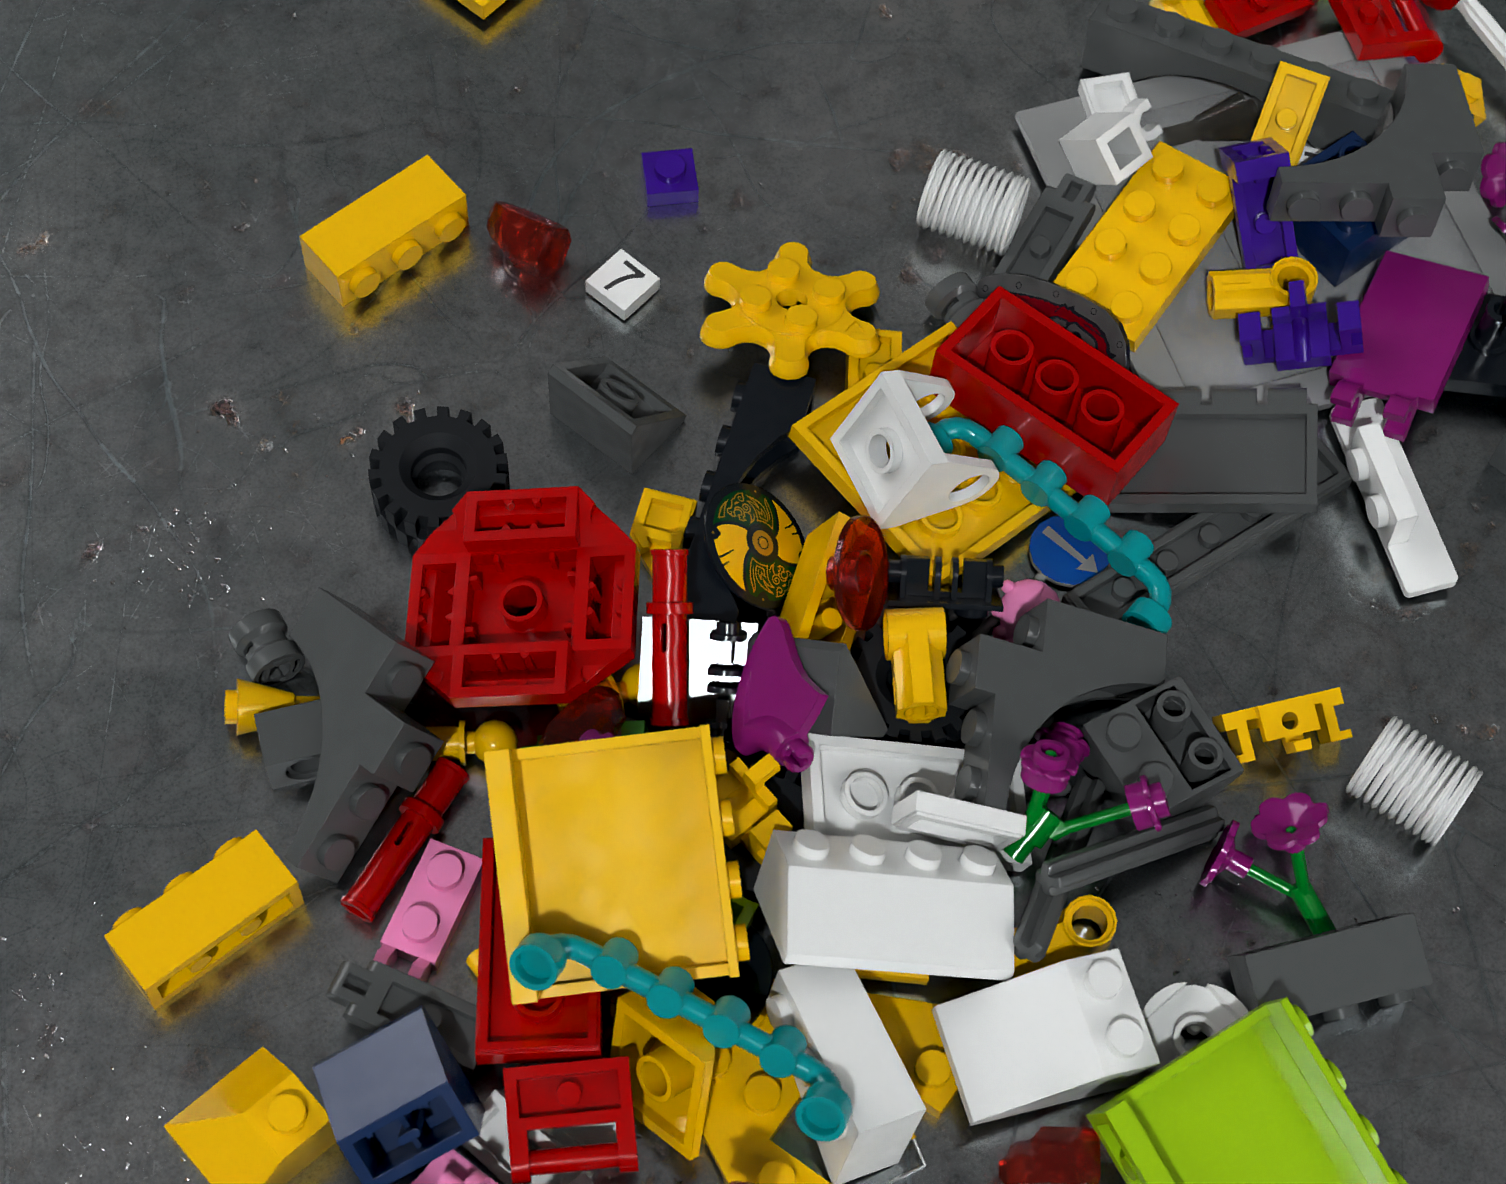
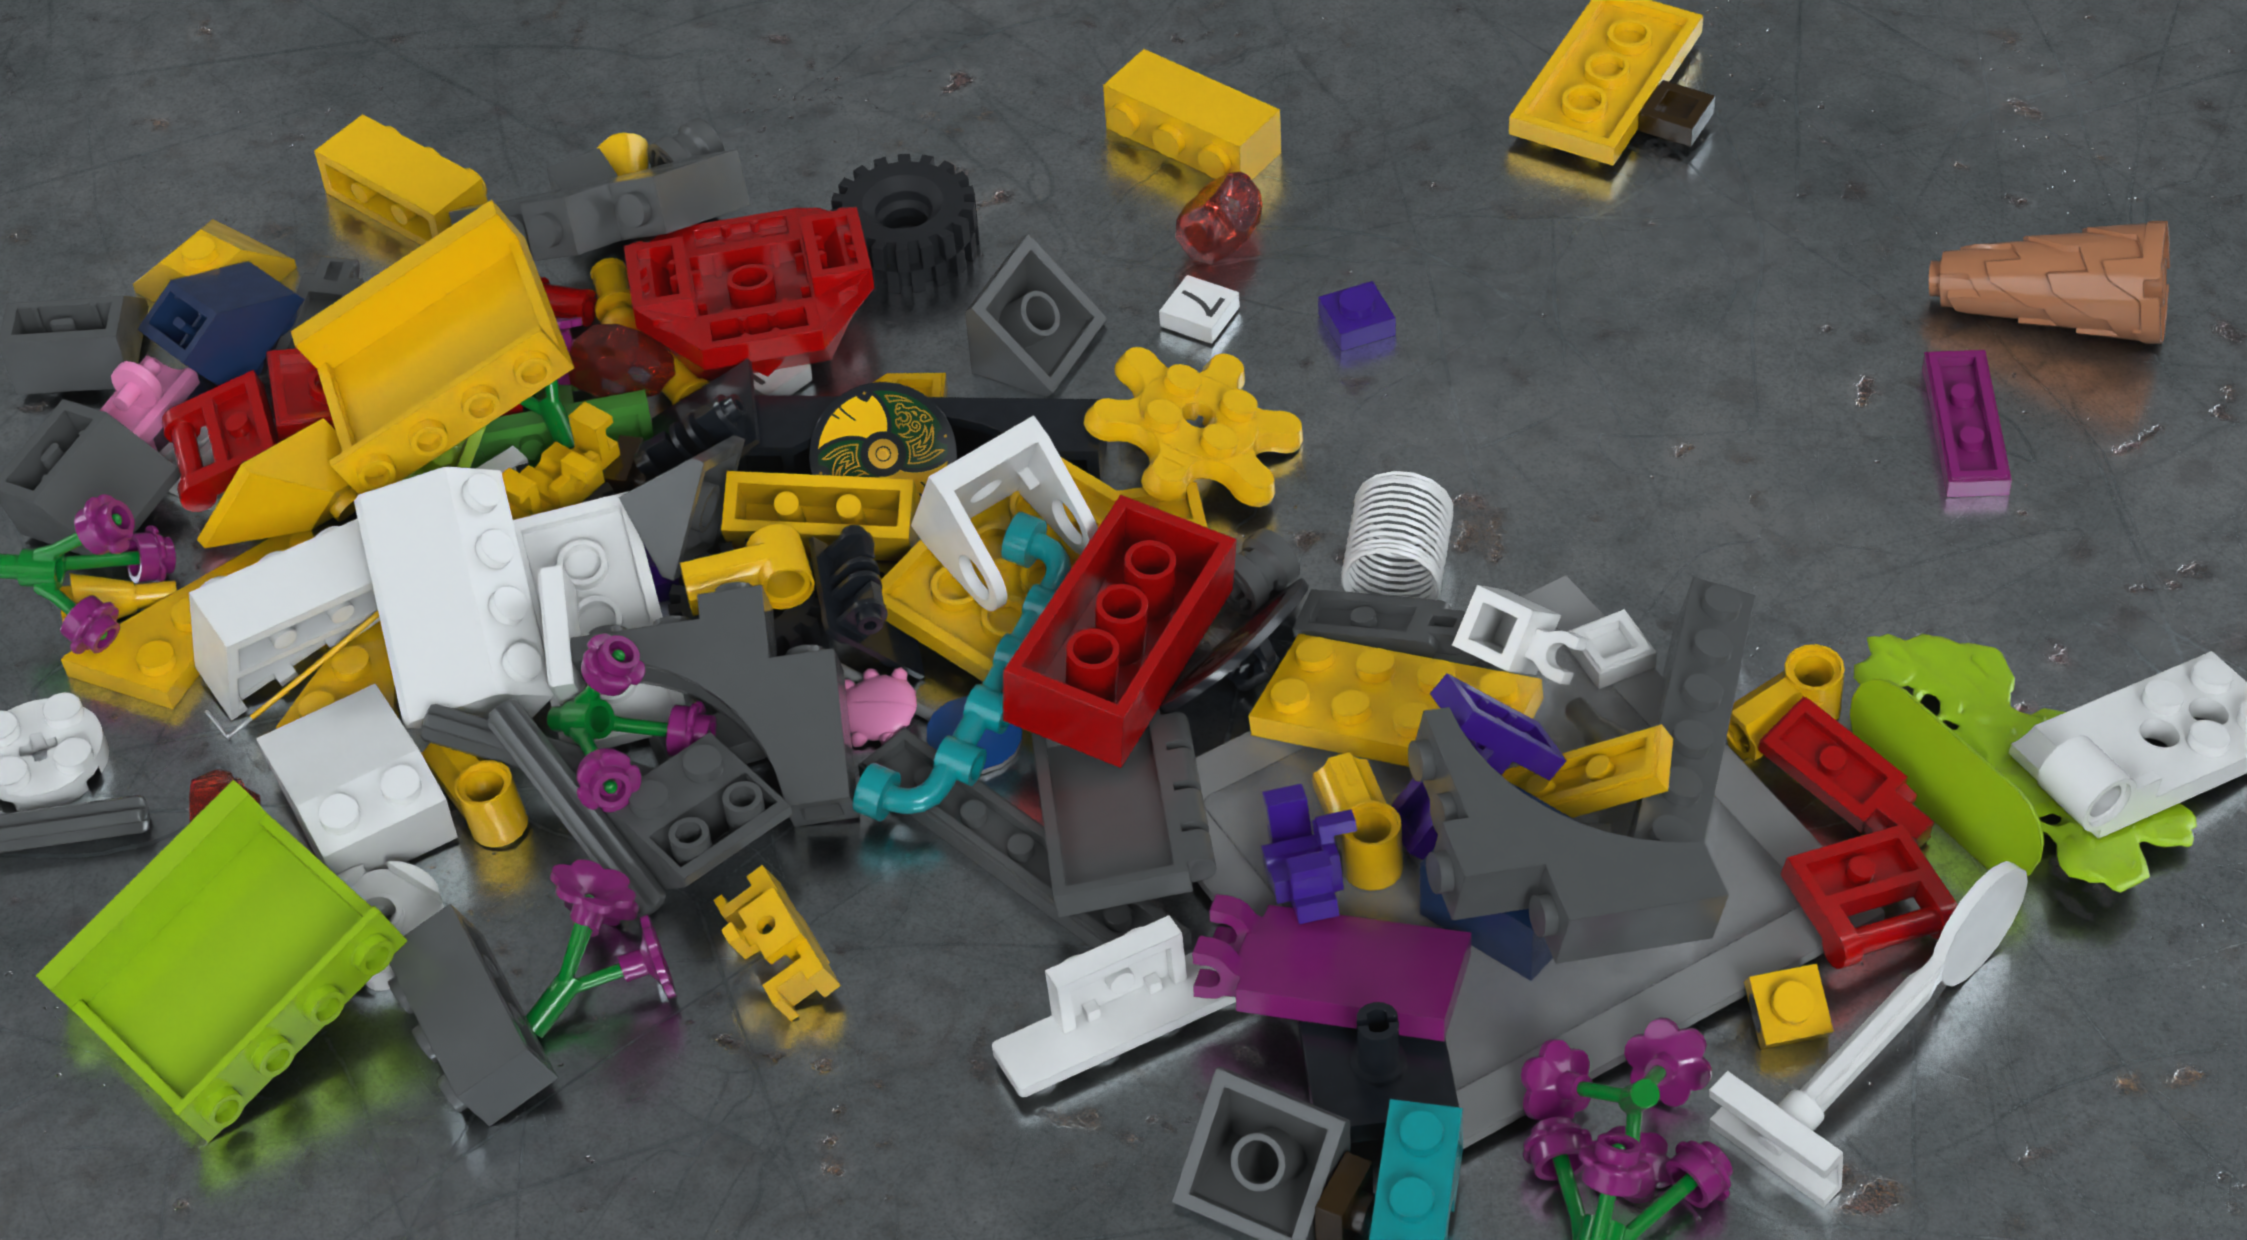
camera: 85 degrees right, 15 degrees down
teal bar [509,933,853,1142] -> none
red pin [646,549,693,726] -> none
magenta arm [732,616,828,773] -> none
clear red dish [826,515,888,631] -> none
white piece [1346,716,1483,847] -> none

